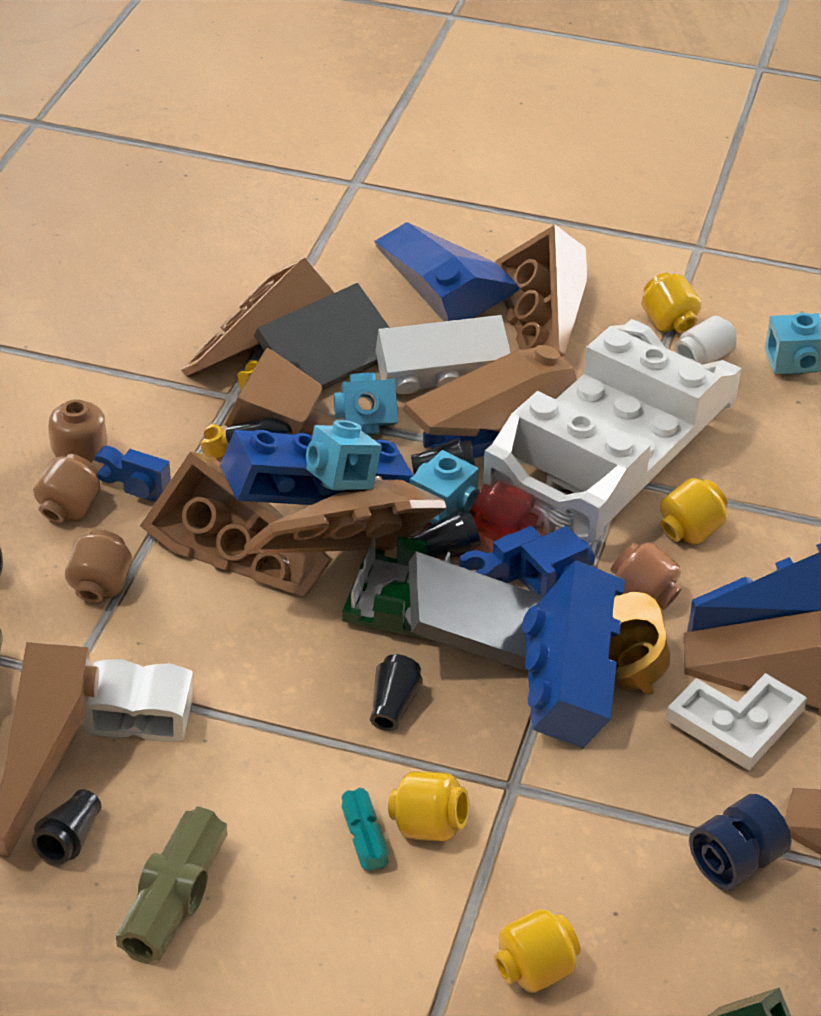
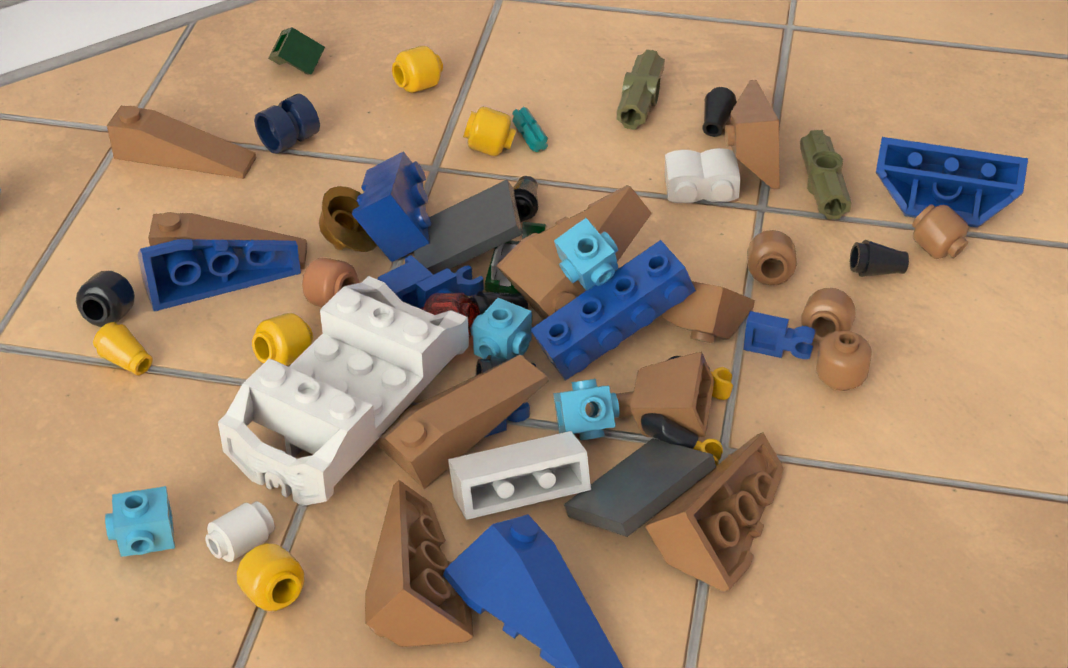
camera: 175 degrees right, 0 degrees up
white plate [666,673,807,771] -> none

